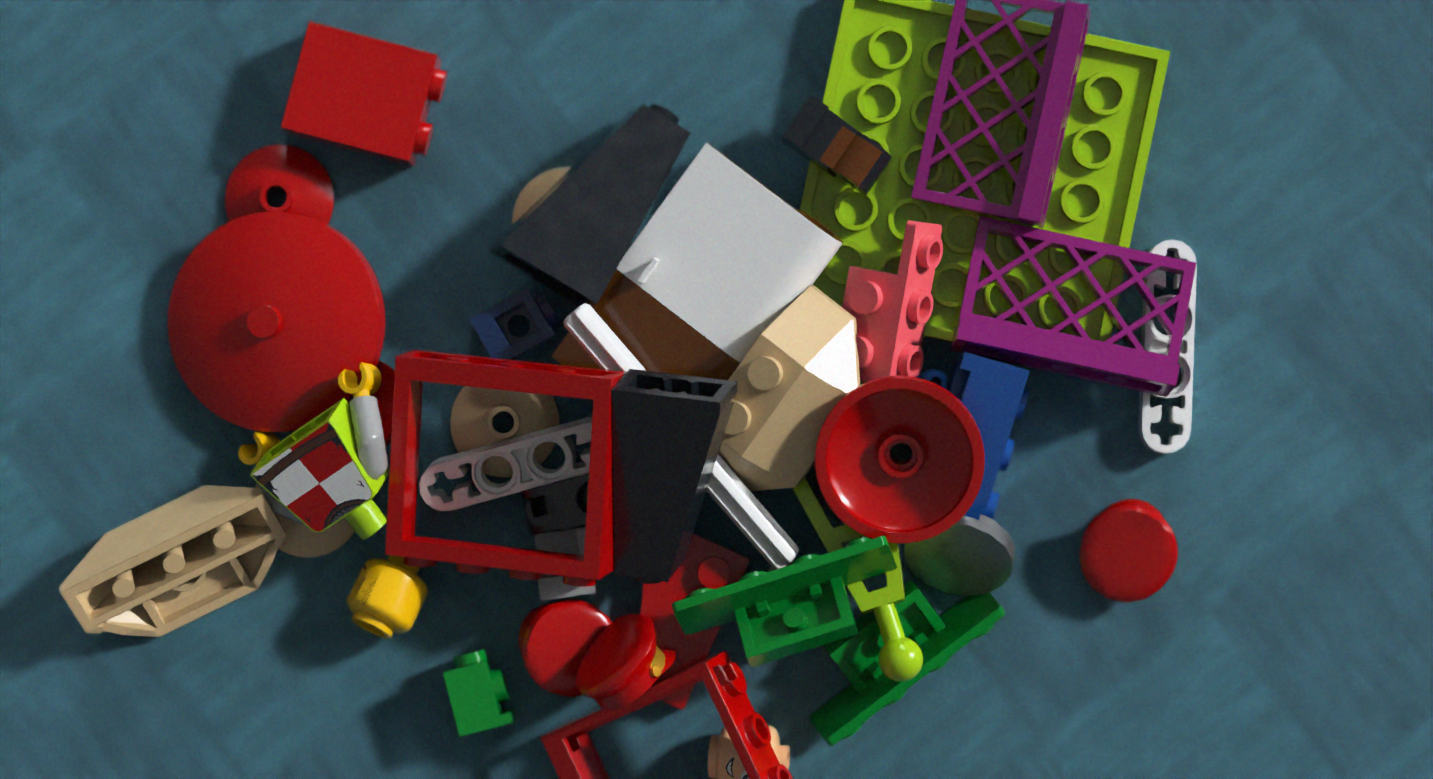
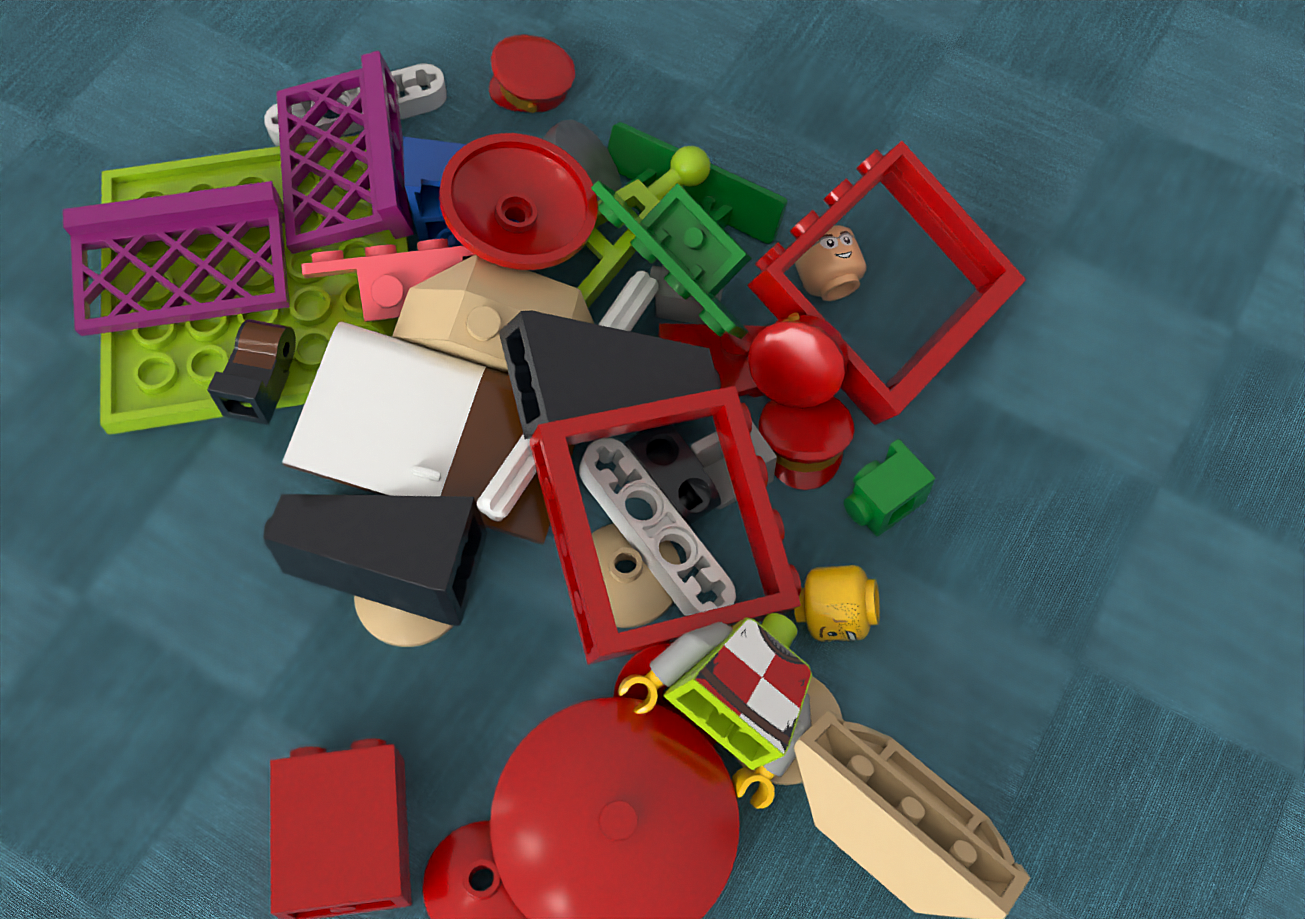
camera: 110 degrees left, 25 degrees down
dark blue brick [469,287,560,360] -> none

